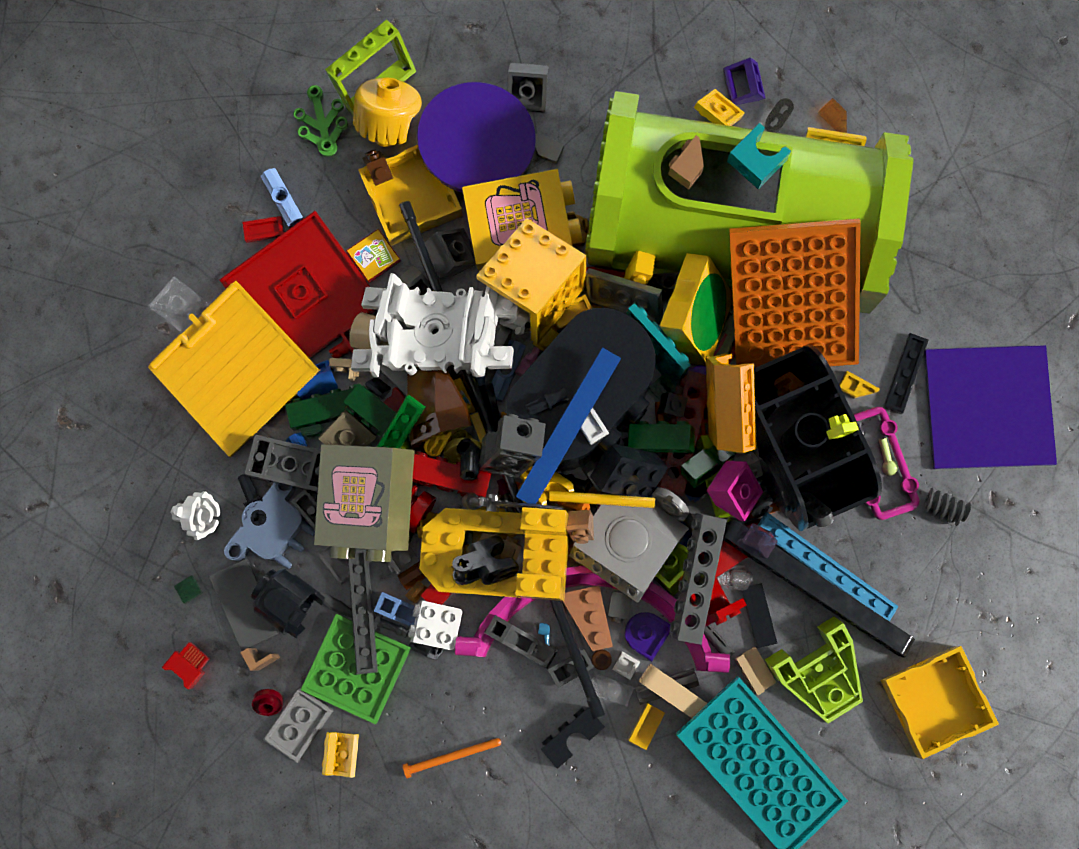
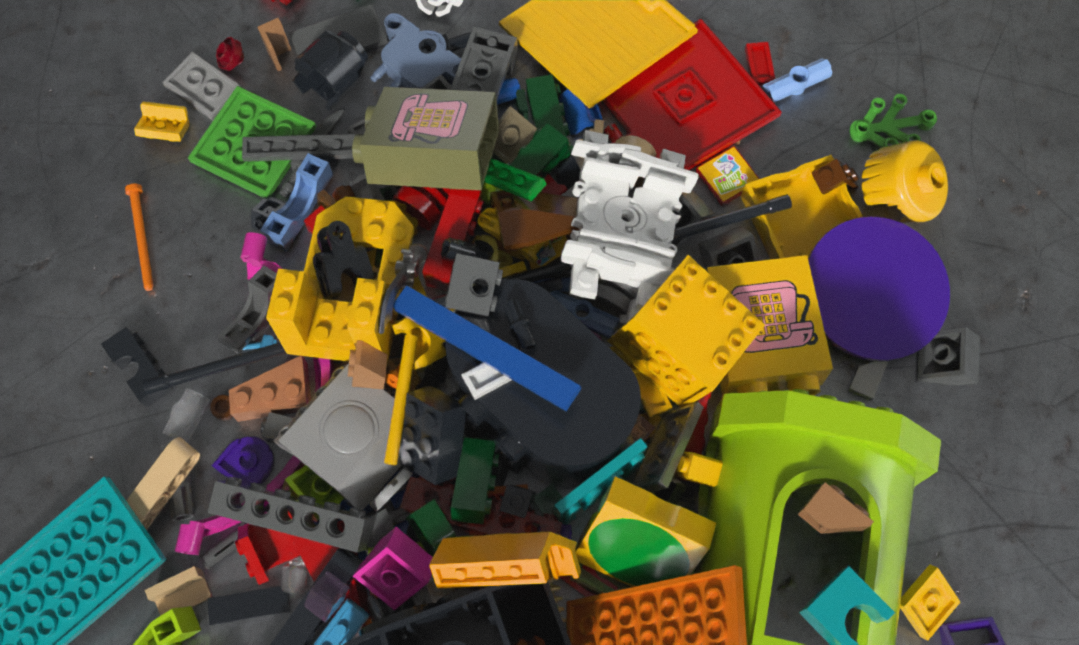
camera: 90 degrees right, 10 degrees down
lime window [325,19,416,115] -> none
white bracket [408,601,462,650] -> none
dark grey brick [548,649,594,688] -> none
white tile [612,651,640,680] -> none
yellow panel [627,703,665,750] -> none

